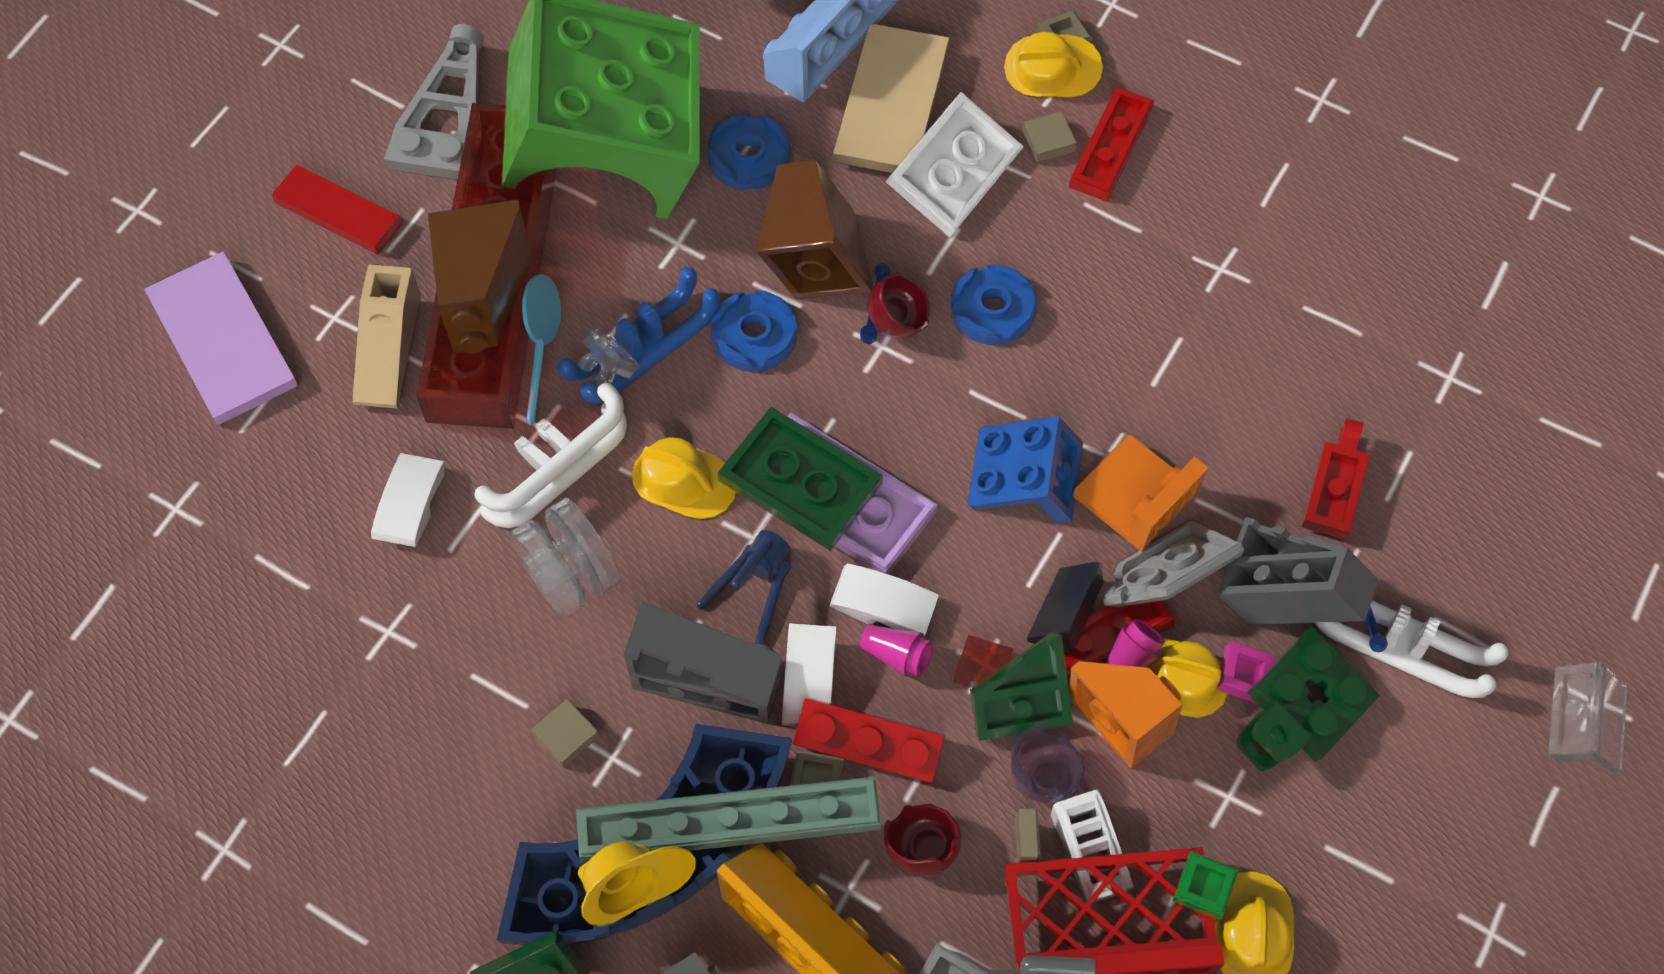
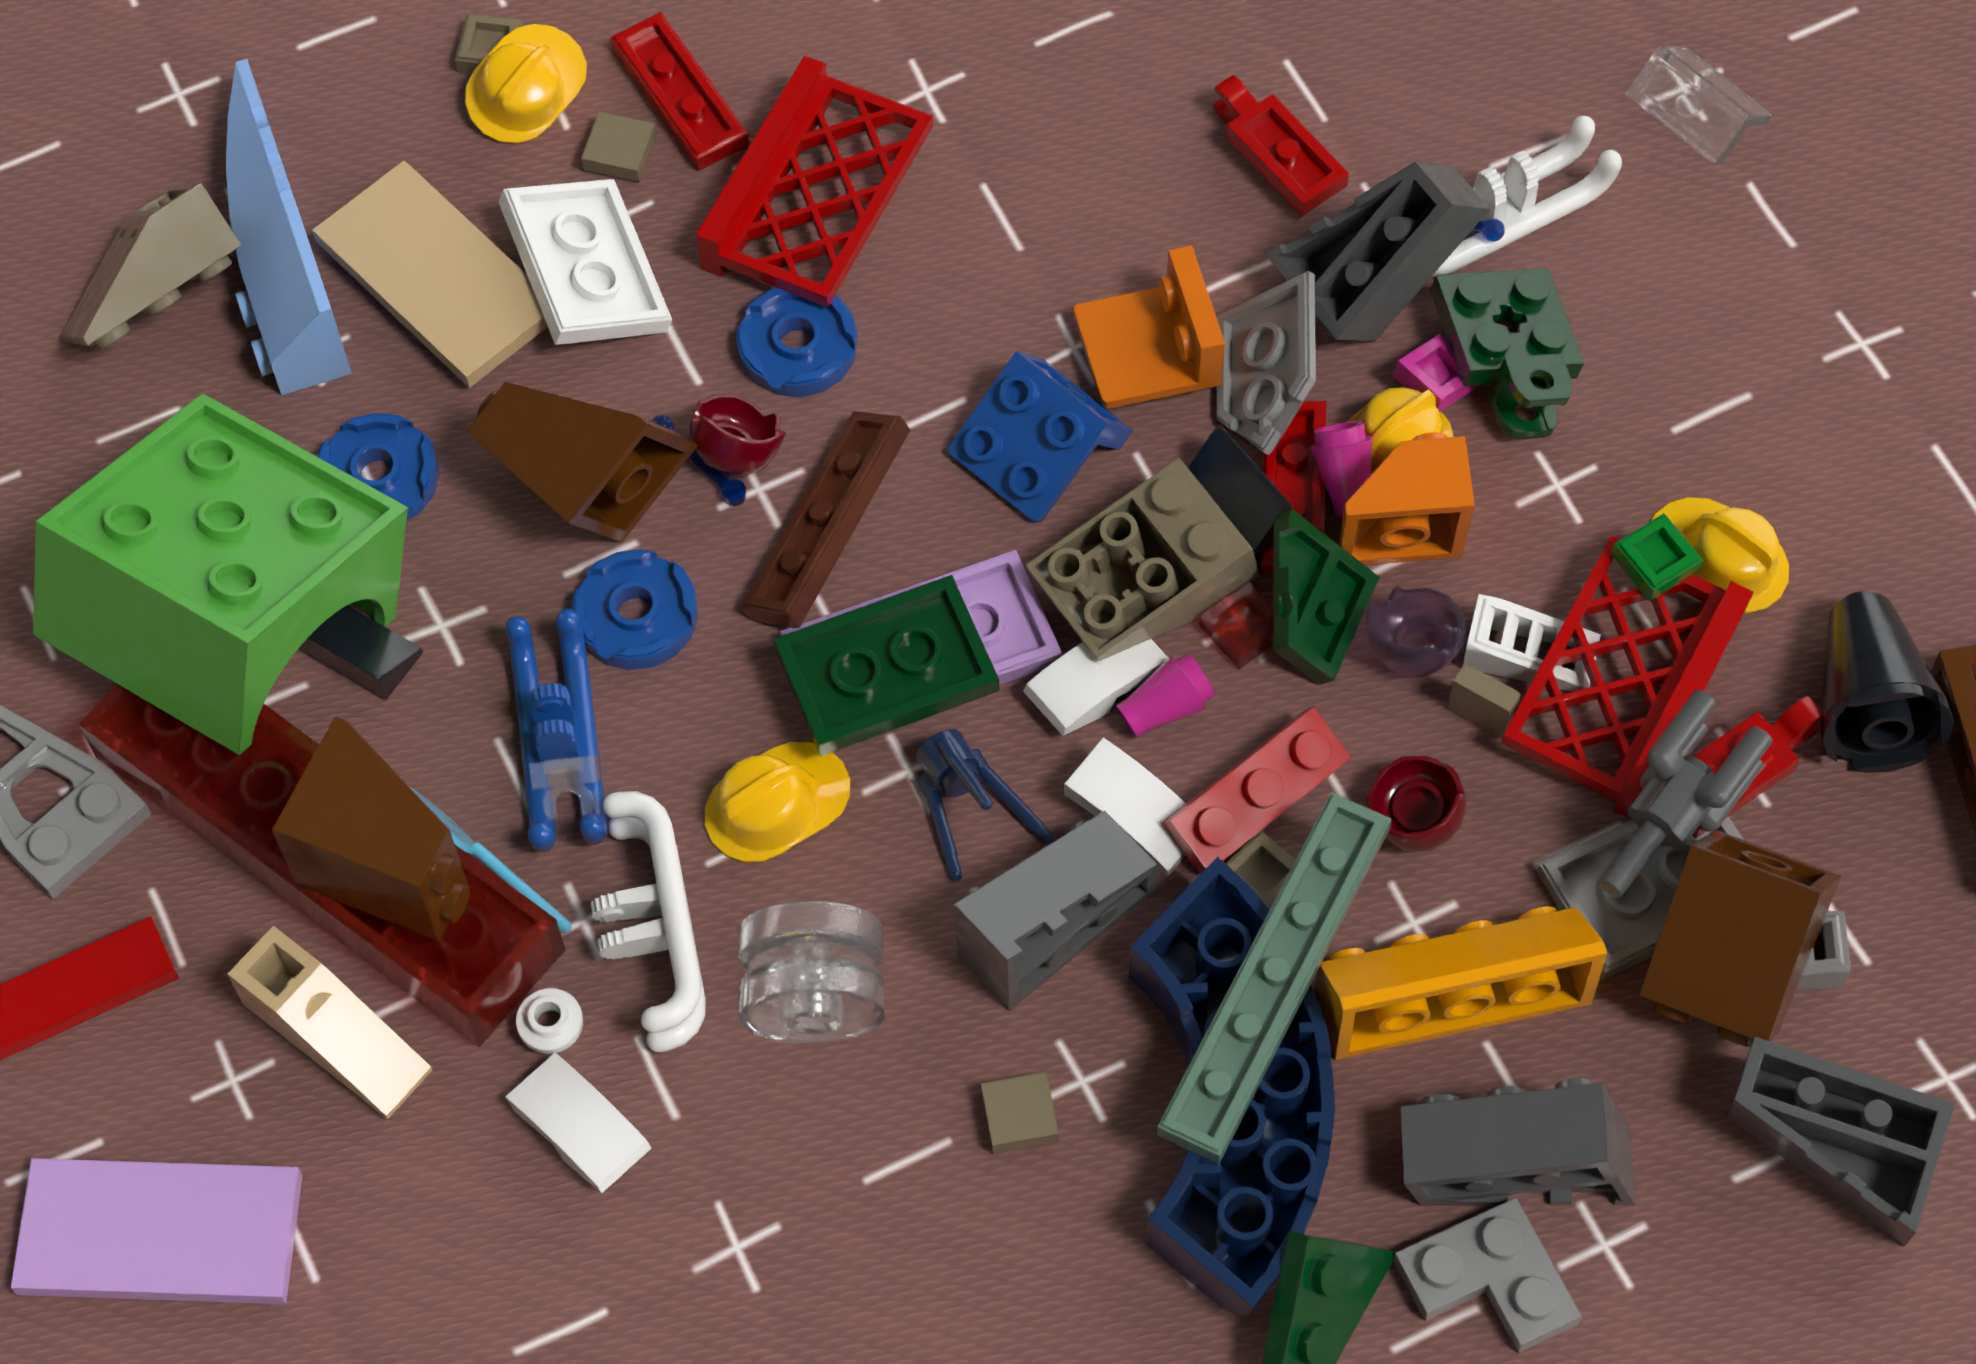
camera: 55 degrees left, 0 degrees up
yellow piece [578,841,695,926] -> none
none -> black slope [299,605,423,700]
none -> white plate [516,988,583,1054]
none -> red fence [695,55,933,307]
none -> copper tile [741,411,910,628]
none -> dark tan slope [1025,458,1260,661]

